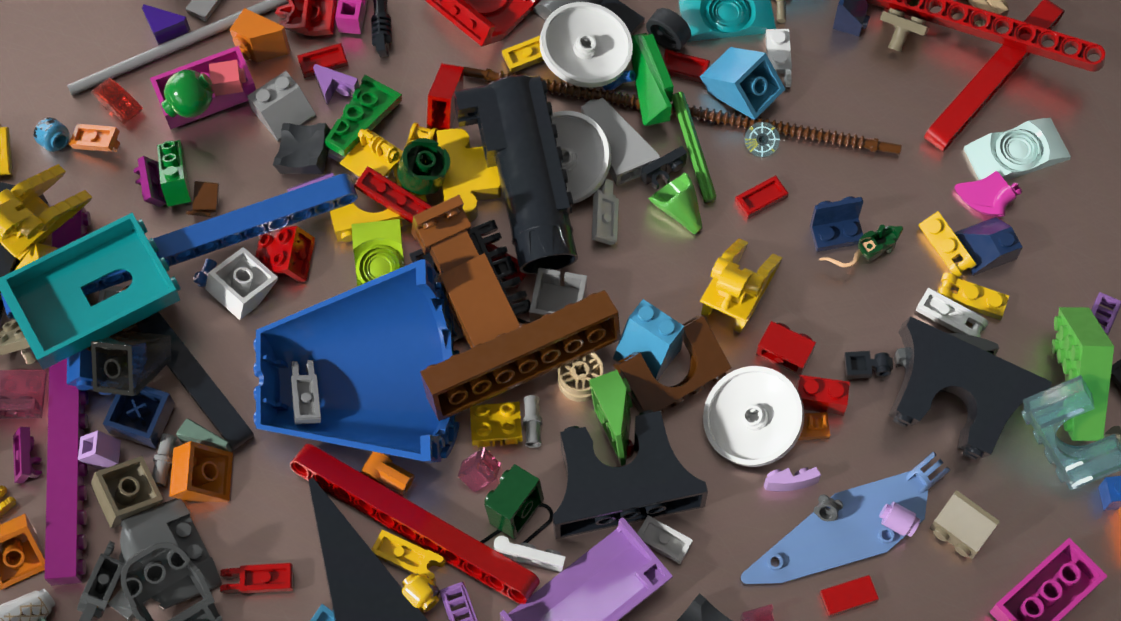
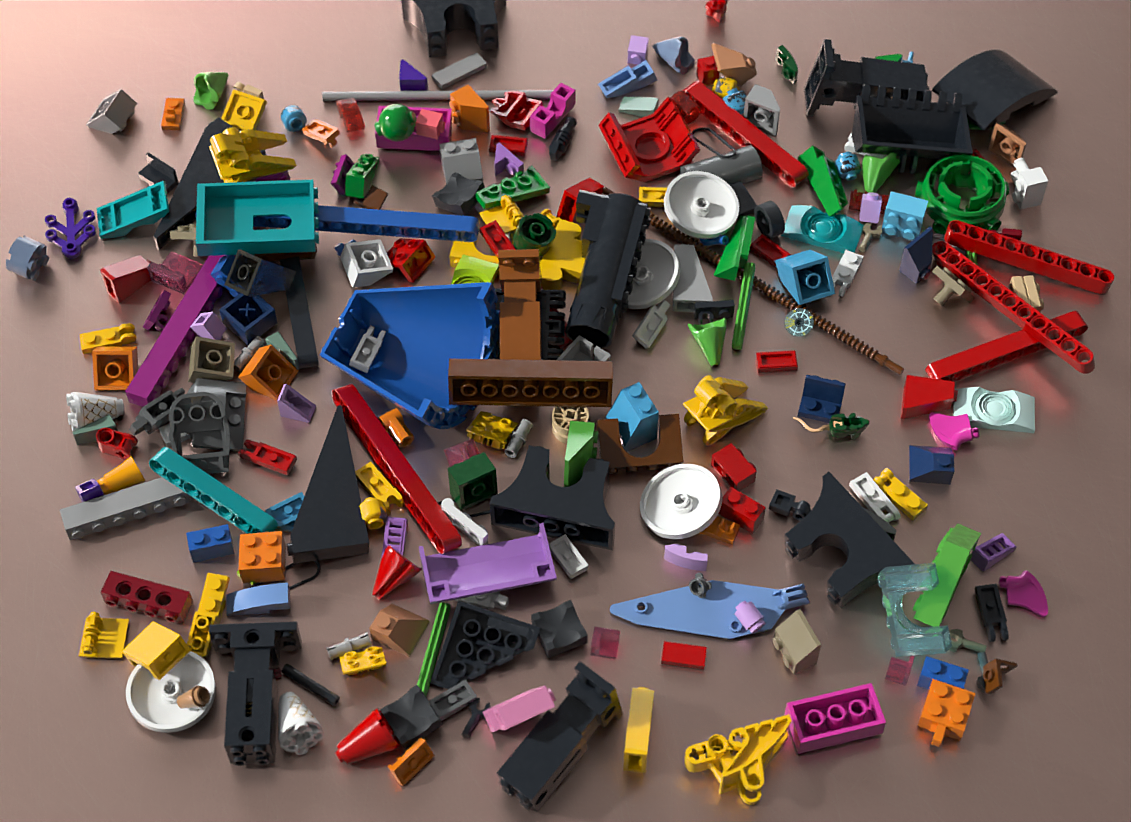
camera: 25 degrees right, 10 degrees down
yellow plate [918,211,977,278] -> none
none -> lavender slope [277,384,316,423]
none -> clear pink panel [885,655,915,686]
none -> red slope [901,375,958,419]

